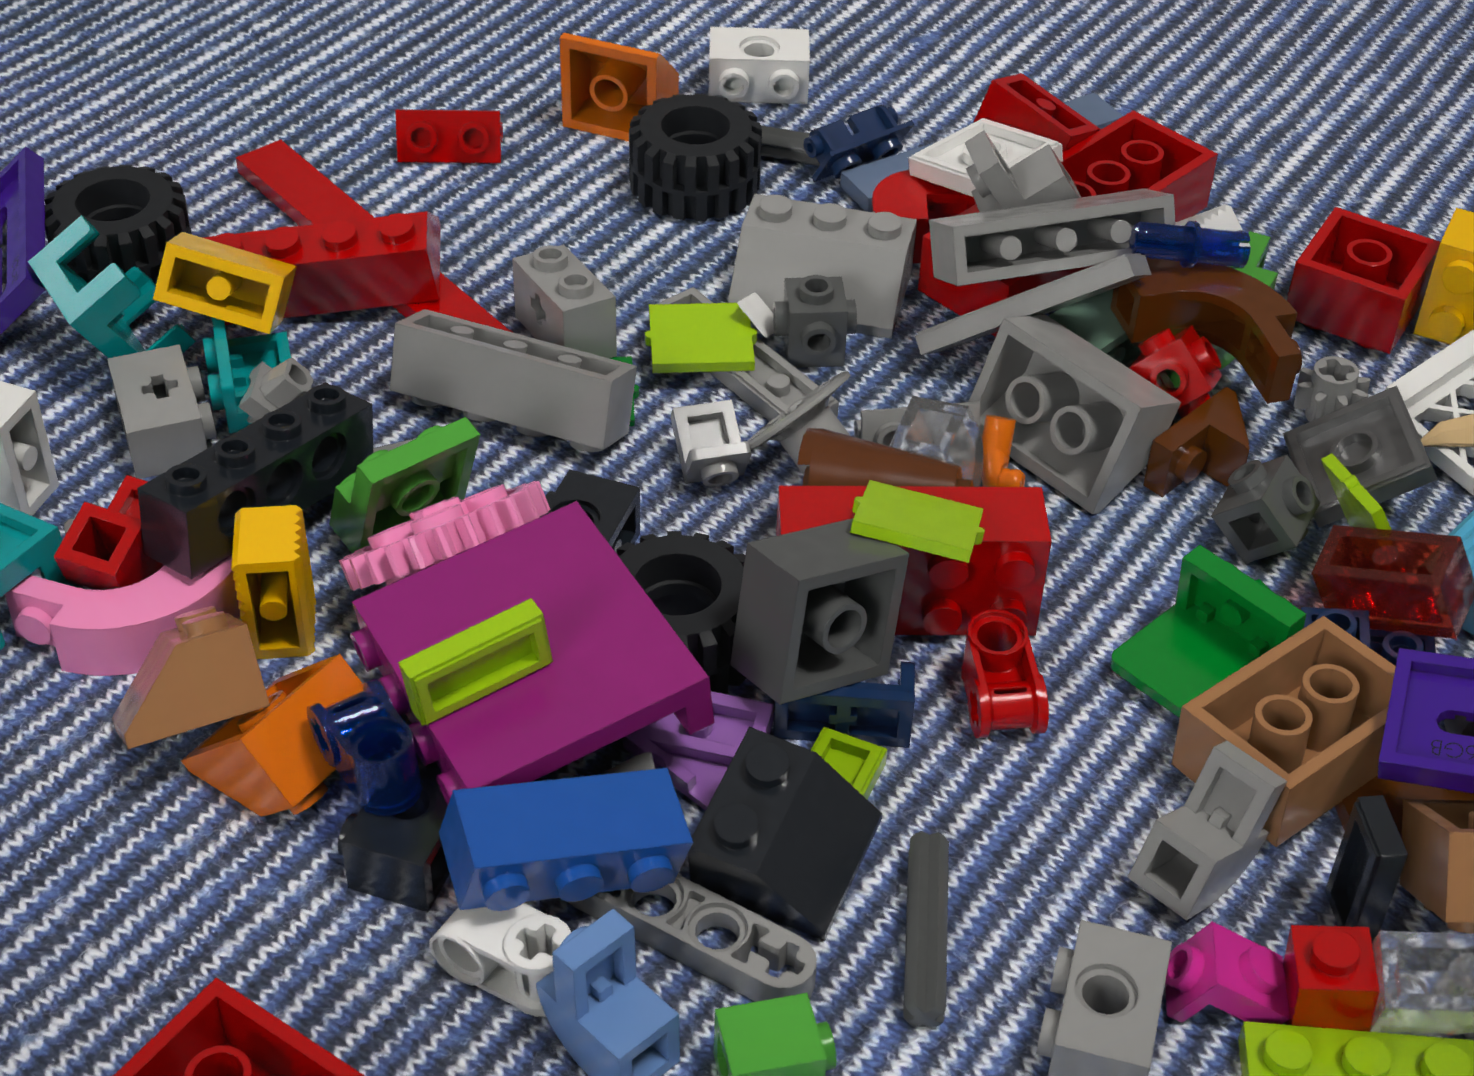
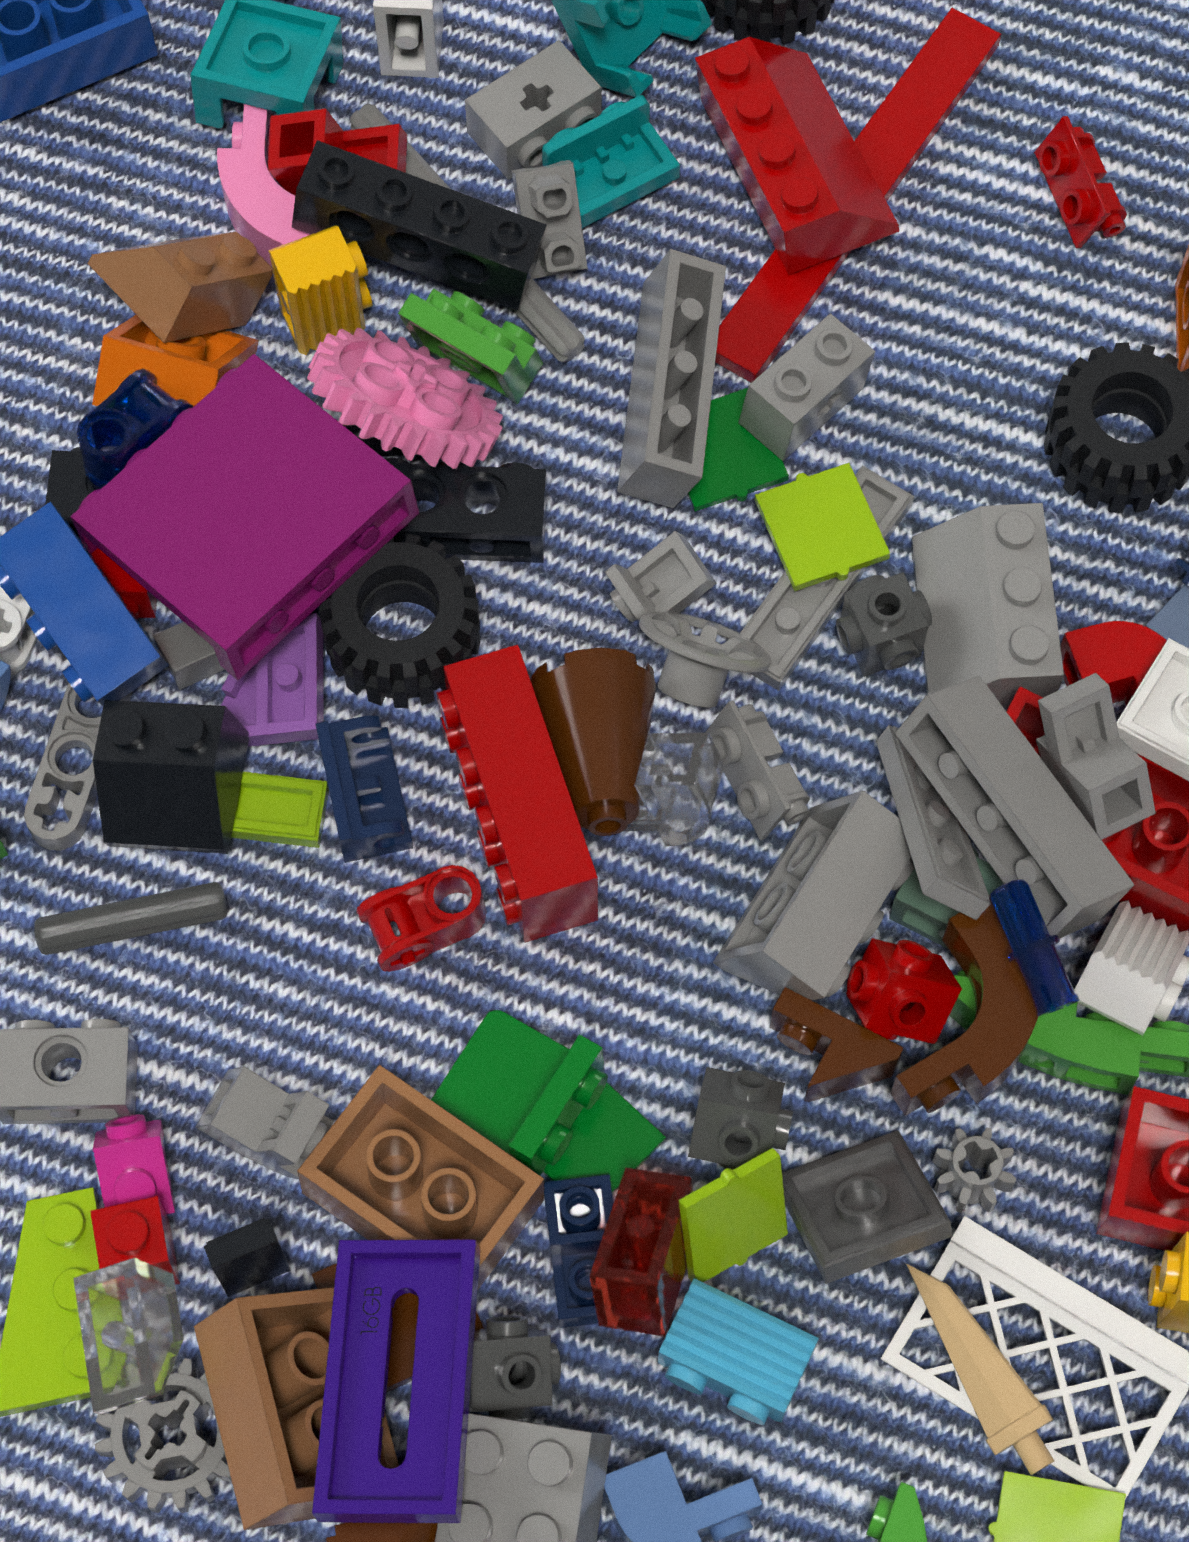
camera: 75 degrees right, 25 degrees up
yellow brick [153,232,297,334] -> none
lime tile [398,598,553,726] -> none
dark grey brick [730,518,909,705] -> none
white sticker [737,292,774,338] -> none
lime piece [850,480,985,563] -> none
orange arm [979,415,1025,487] -> none

